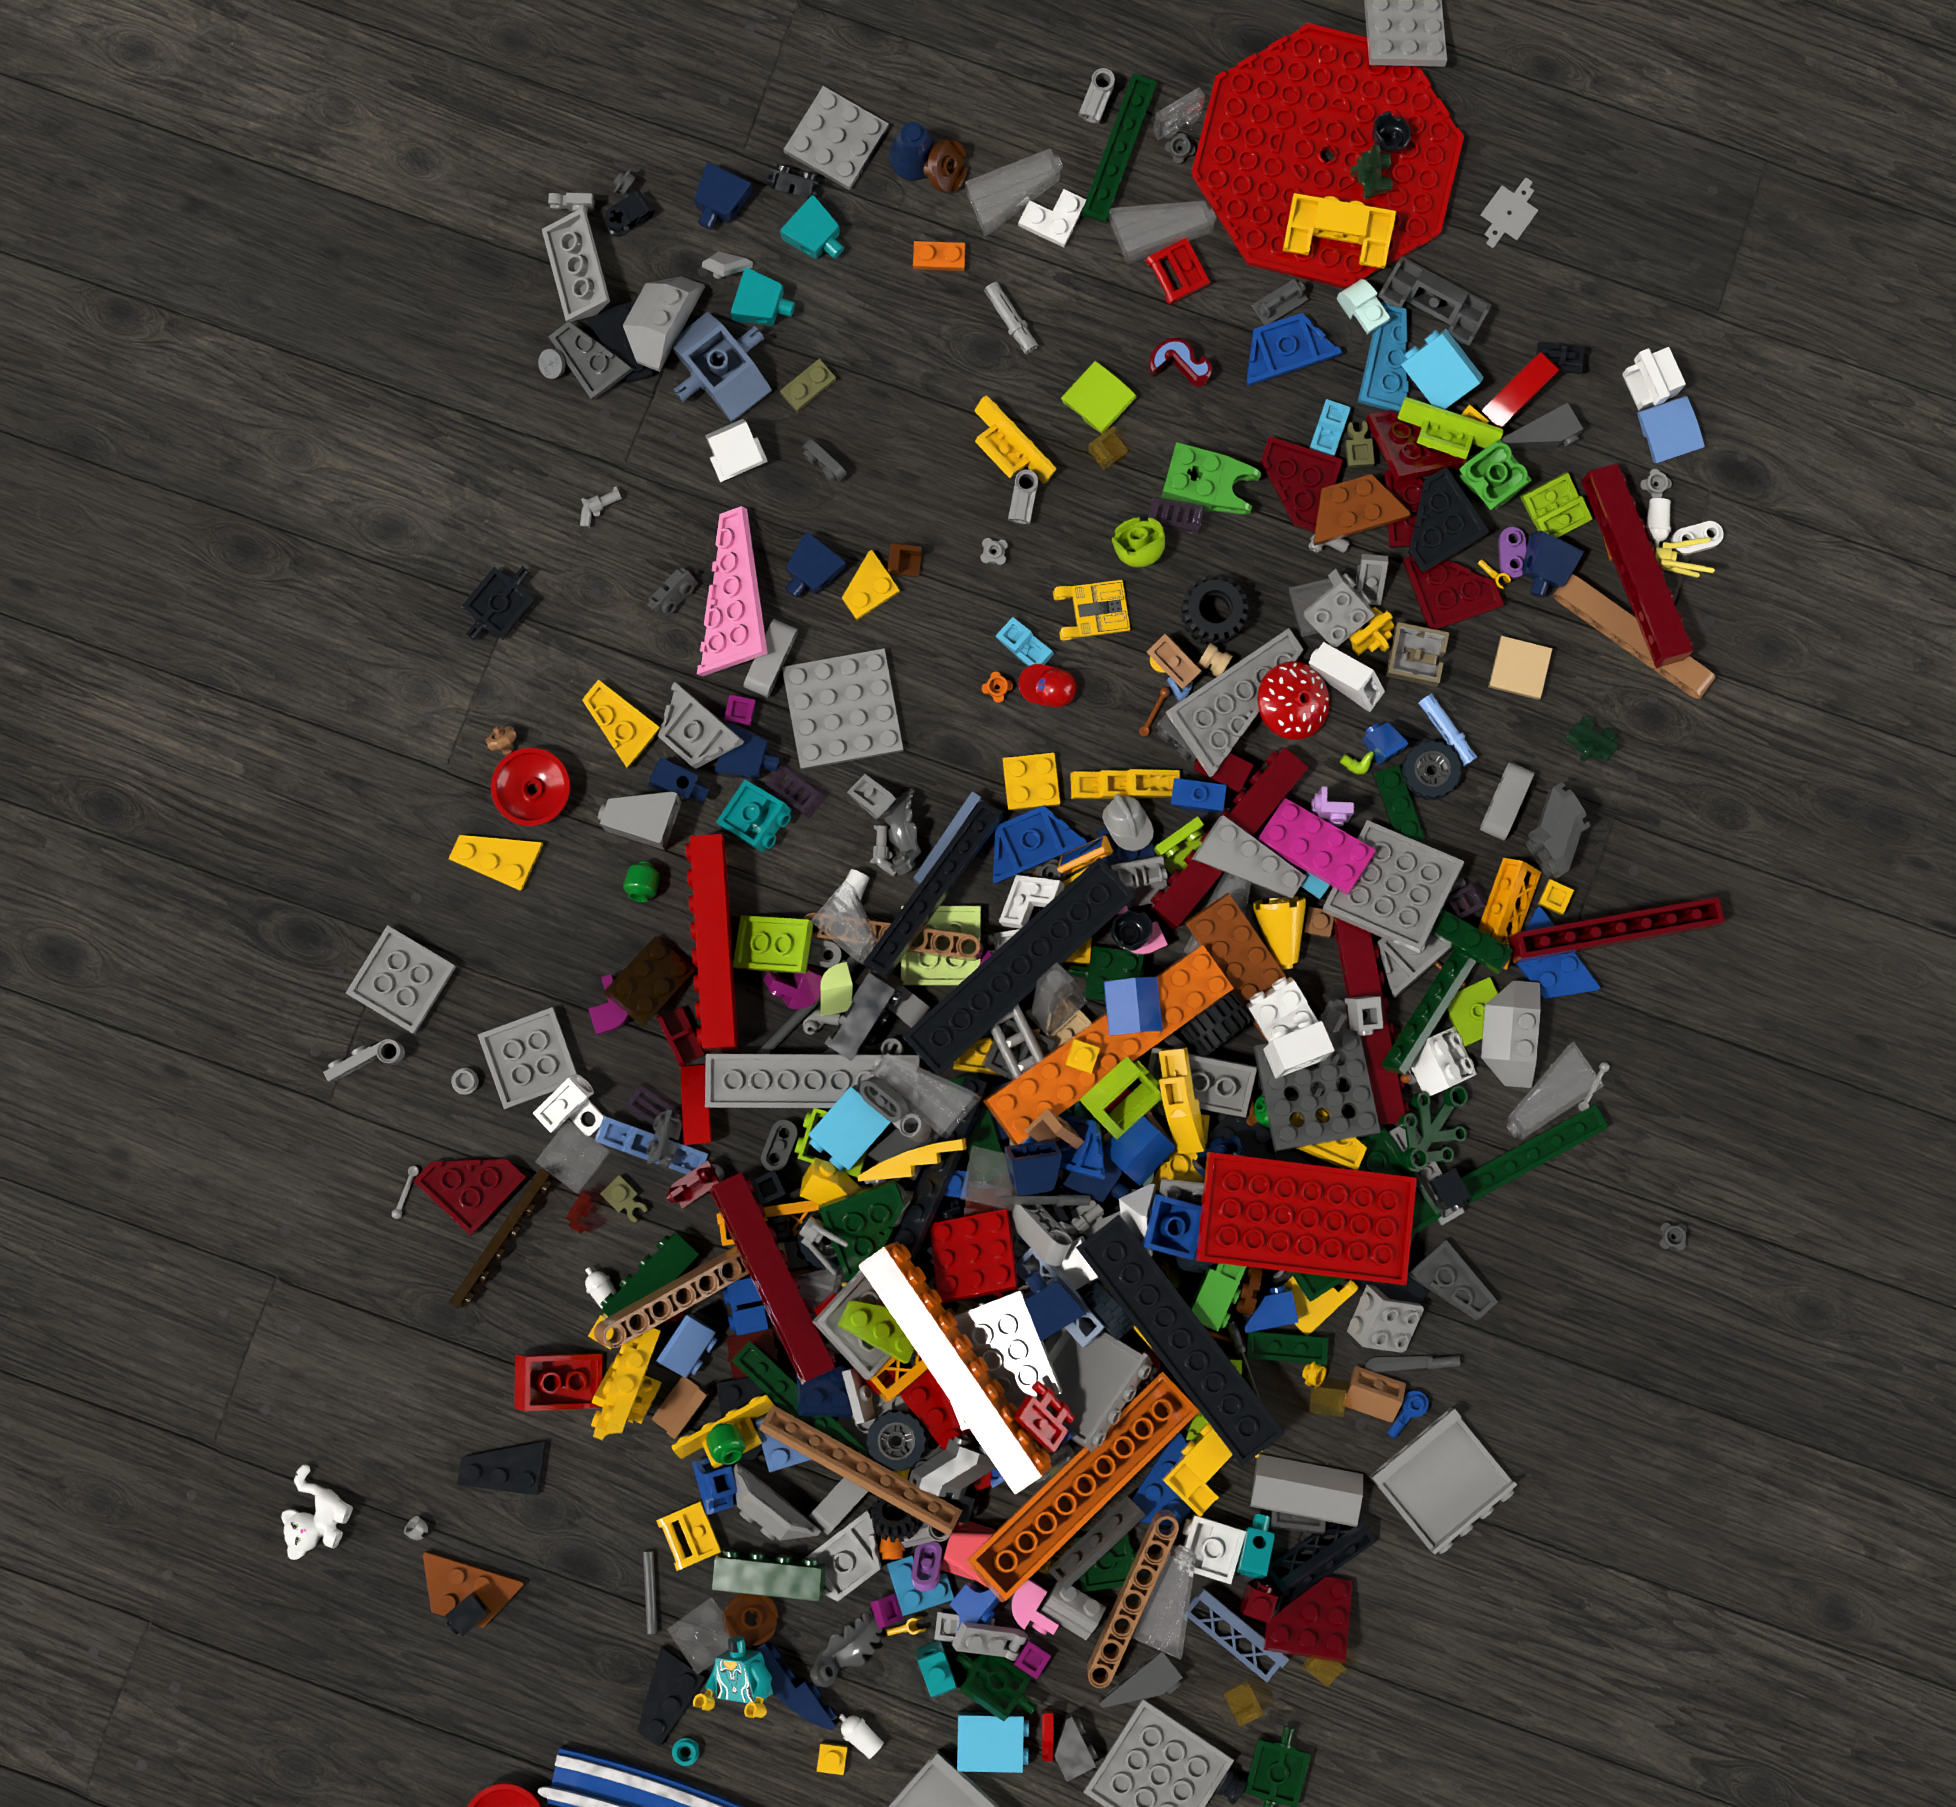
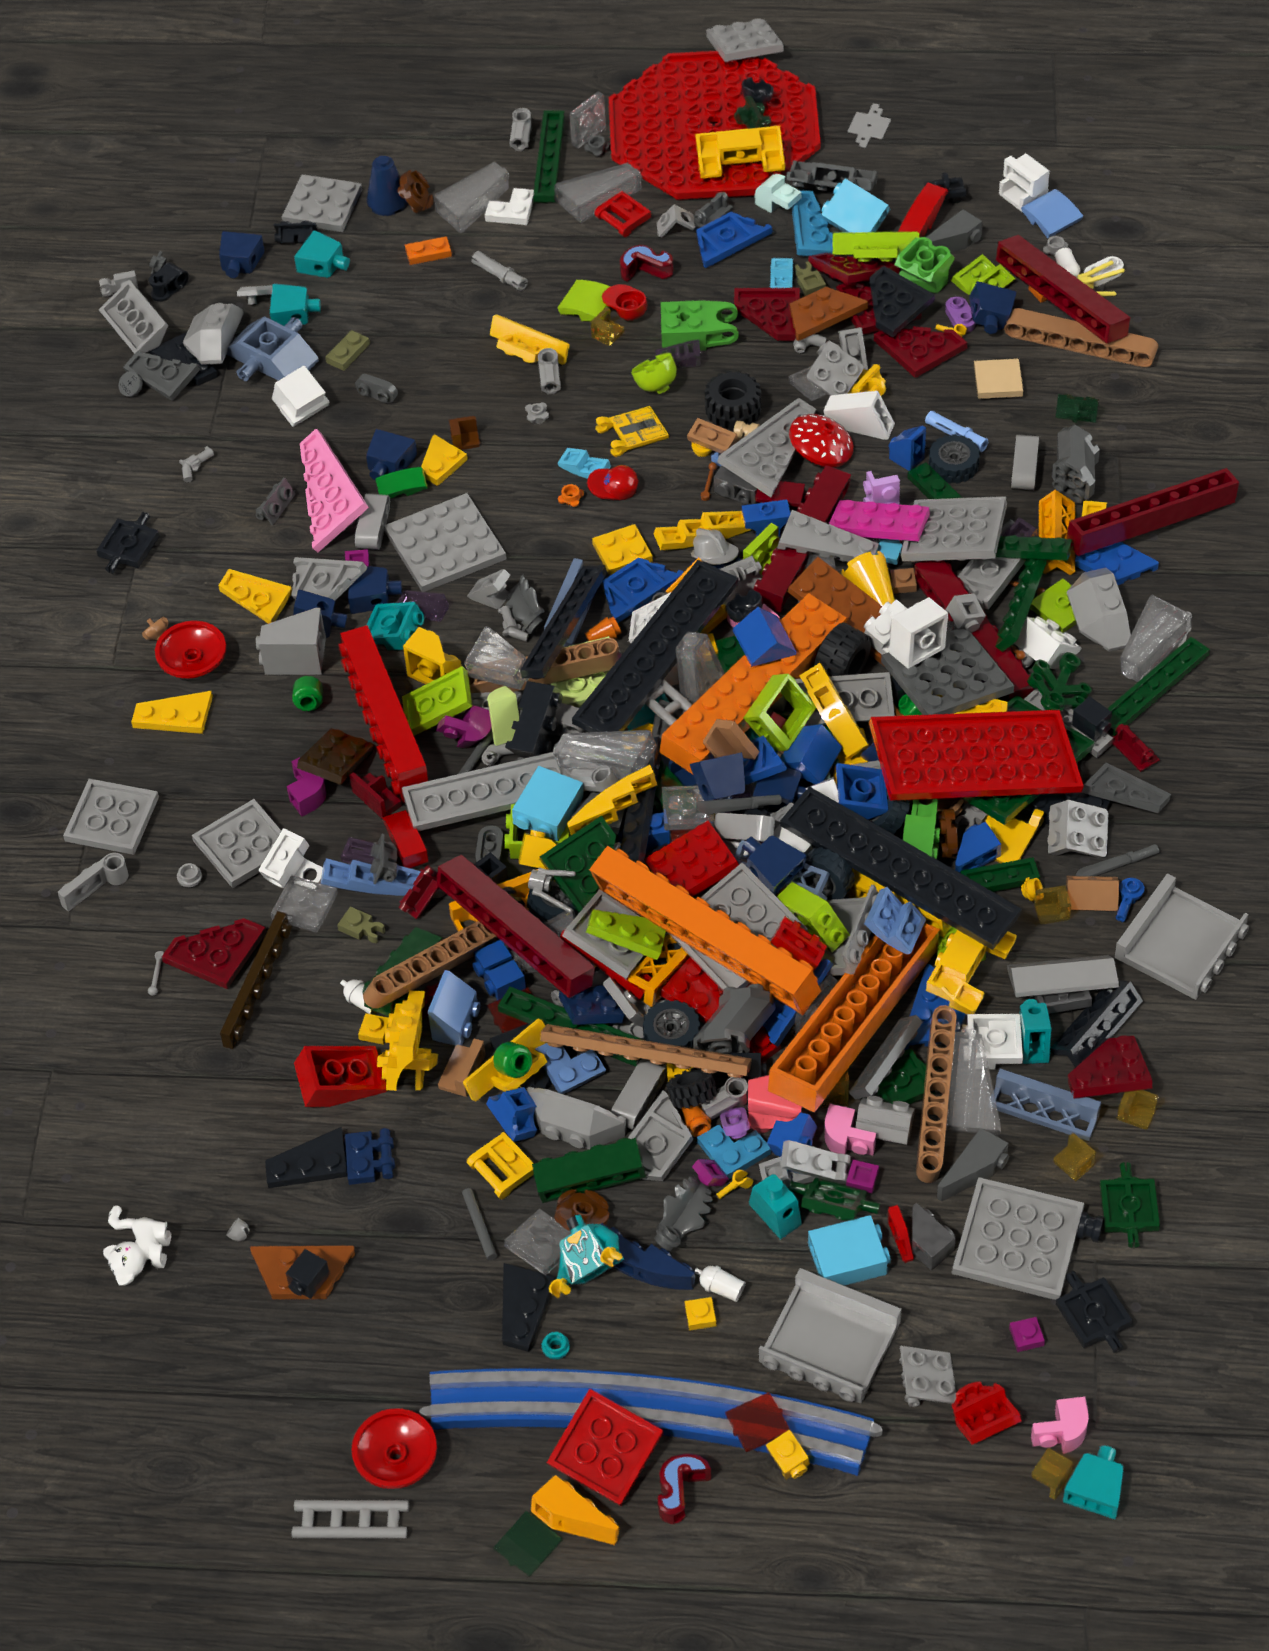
camera: 10 degrees left, 30 degrees down
clear red bracket [565,1191,594,1234] -> none
dark grey plate [860,1076,908,1122] -> none
yellow plate [1065,1039,1100,1074] -> none
dark red brick [1239,1580,1278,1623] -> none
lime animal [1339,751,1374,775] -> none
piece [1385,622,1449,687] -> none
none -> dark blue plate [345,1128,395,1185]
none -> green slope [375,467,428,498]
none -> yellow slope [403,627,461,685]
none -> orange cone [585,617,621,641]
none -> red cap [602,284,647,321]
none -> light grey bracket [657,205,695,238]
none -> lime window [777,882,850,953]
none -> medium blue slope [864,887,926,955]
none -> dark red hinge [1113,724,1160,772]

